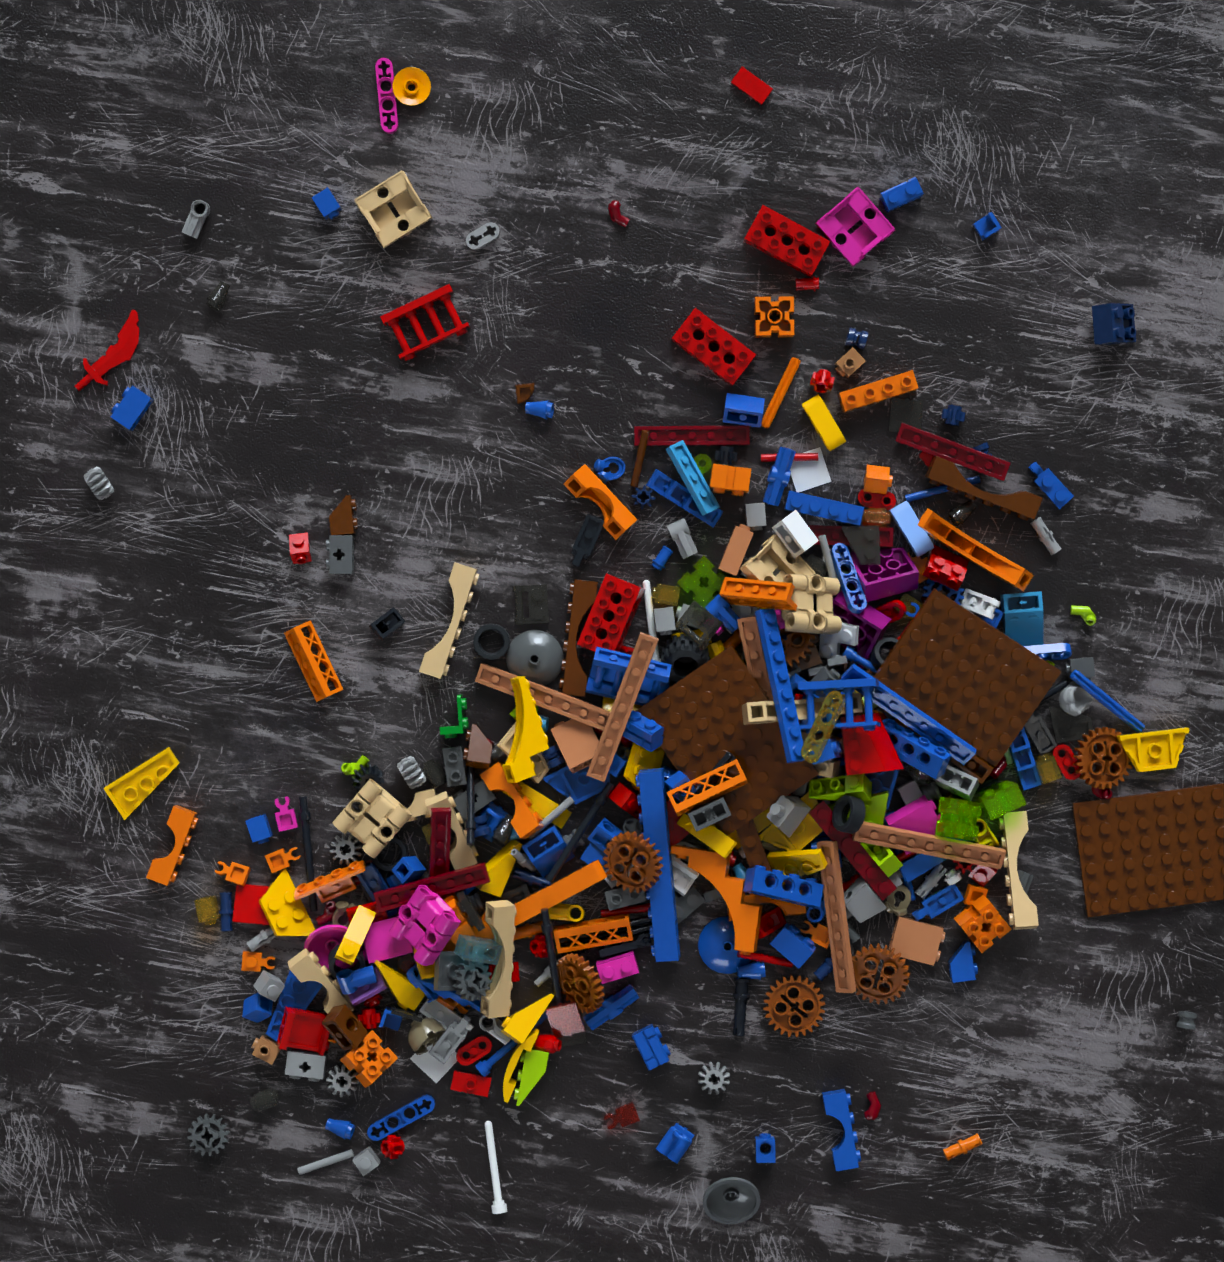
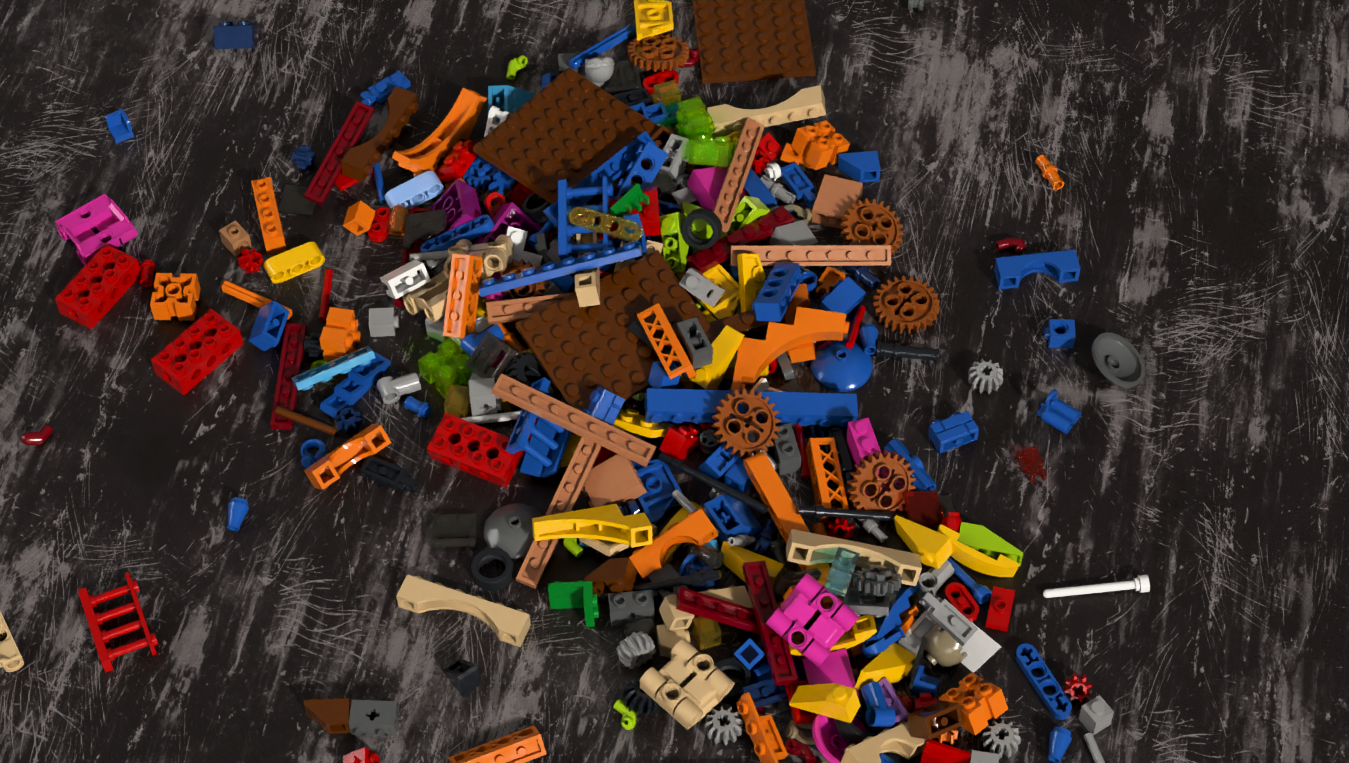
camera: 90 degrees left, 35 degrees down
light grey beam [466,222,500,250] -> none
reddish brown tile [515,383,535,404] -> none
yellow piece [548,903,585,922] -> none
reddish brown arch [559,579,598,697] -> none
nougat brick [717,524,754,576] -> none
blue piece [762,446,796,506] -> none
blue arch [784,491,864,527] -> none
white sticker [790,447,831,493] -> none
dark blue wheel [845,327,868,350] -> none
blue brick [879,177,924,213] -> none
light grey pin [1030,517,1061,555] -> none
none -> green plate [610,183,649,225]

